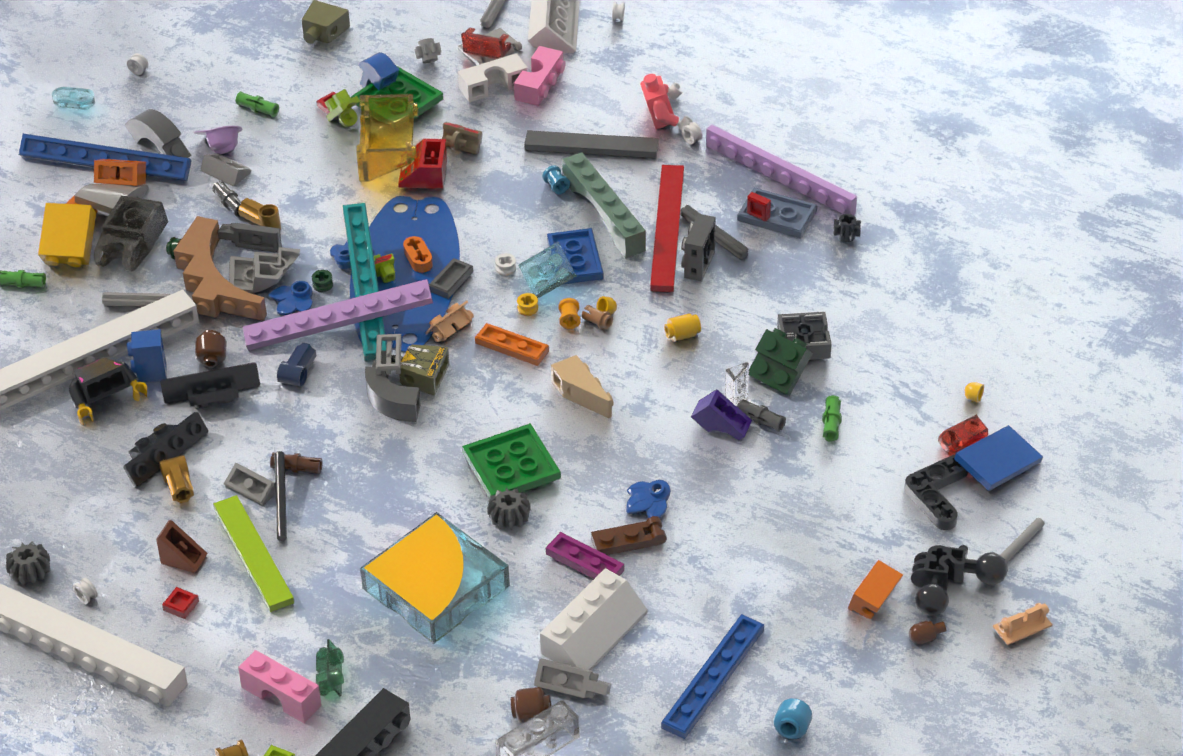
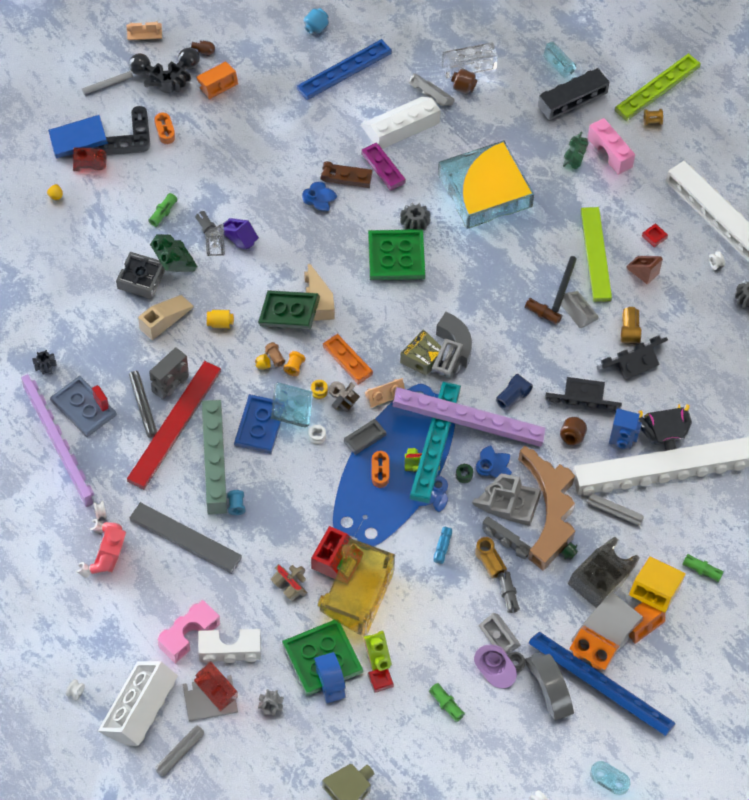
camera: 160 degrees left, 15 degrees up
none -> tan slope [138,295,194,340]
none -> orange beam [154,112,175,144]
none -> dark green tile [258,290,320,329]
none -> hips [328,381,360,412]
none -> dark azure axle [433,526,453,564]
none -> dark grey plate [507,652,526,672]

